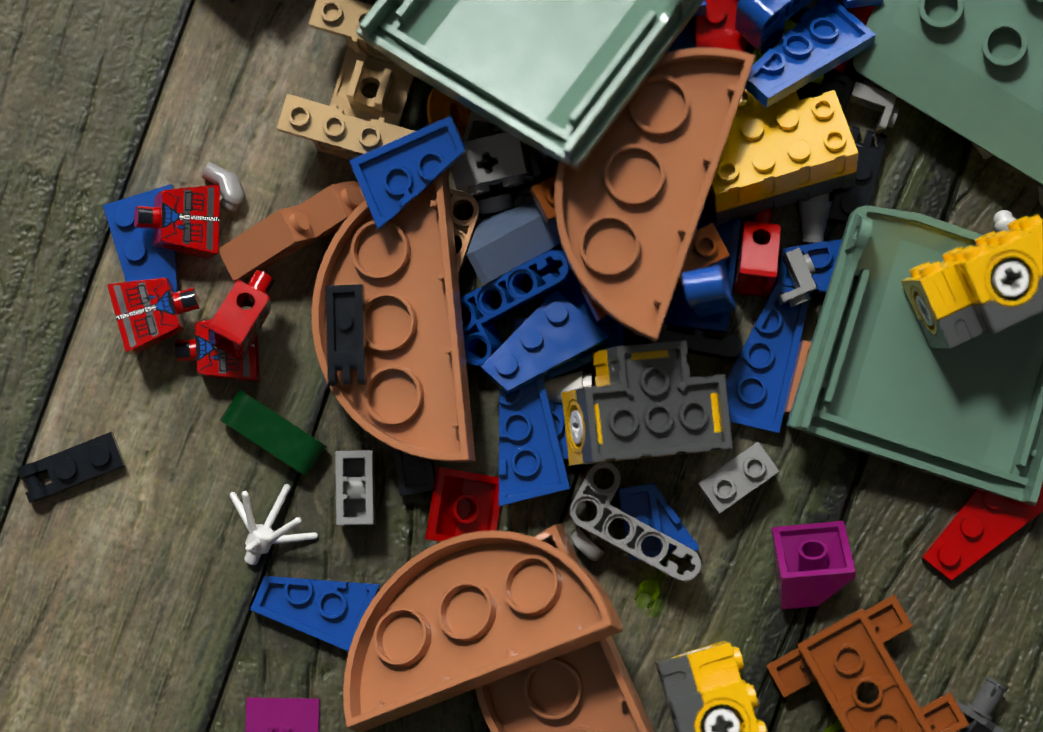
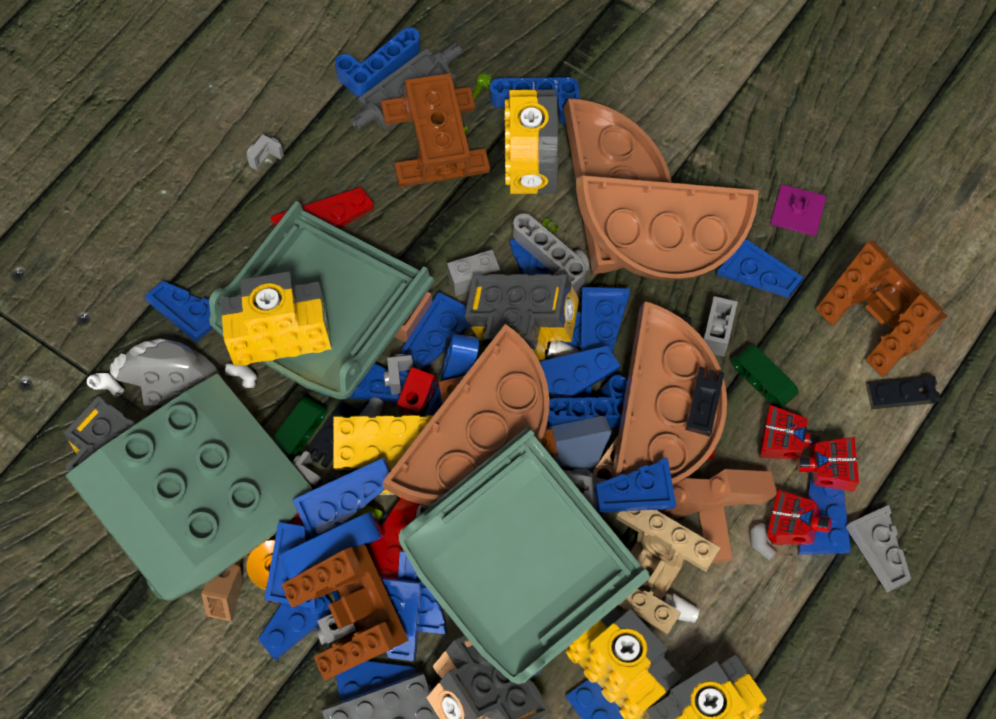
camera: 165 degrees left, 20 degrees down
red torso [208,270,275,361] -> none
white plant [229,484,318,565] -> none
red slope [425,467,500,542] -> none
magenta slope [772,521,856,609] -> none
none -> dark green beam [272,397,327,463]
none -> white cone [662,593,700,623]
none -> nougat tile [698,507,732,563]
none -> dark orange piece [816,240,948,377]
none -> light grey wing [846,505,911,593]

